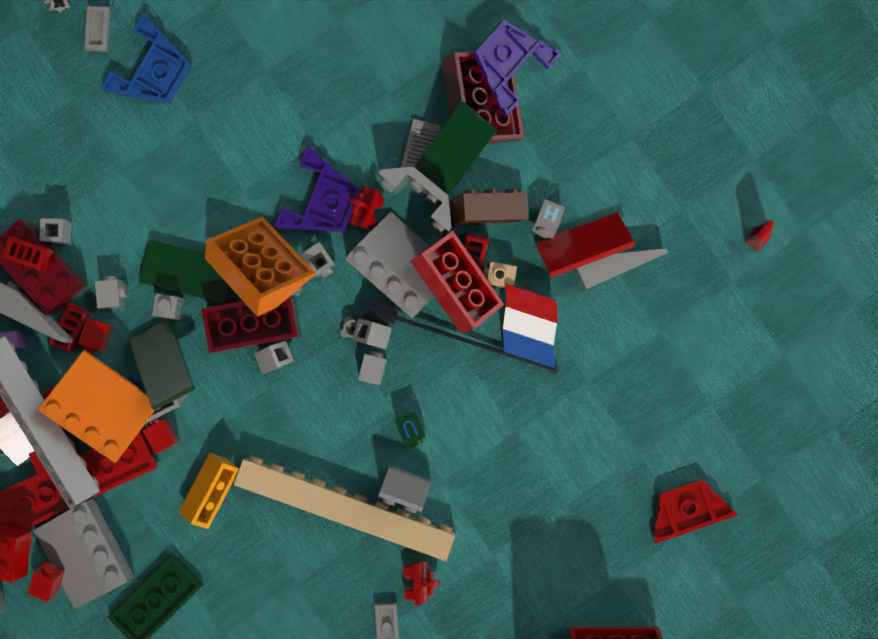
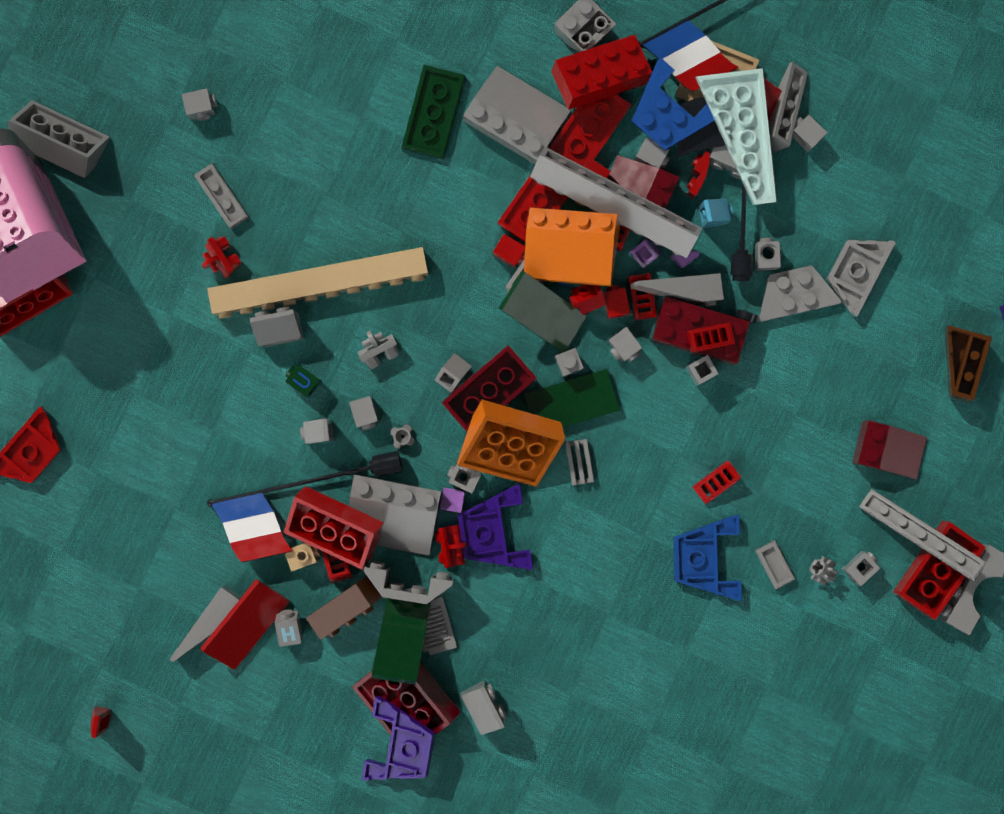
camera: 145 degrees right, 0 degrees up
red brick [27,561,65,603] -> none
light orange brick [178,453,239,529] -> none
light grey brick [352,318,392,349] -> none
none -> light grey slope [300,418,334,444]
none -> light grey hips [358,331,399,370]
none -> medium lavender slope [440,487,465,513]
none -> light grey slope [461,680,506,735]
none -> light grey tile [565,439,594,486]
none -> red brick [569,284,606,315]
none -> medium lavender slope [630,238,663,269]
none -> red slope [692,460,742,504]

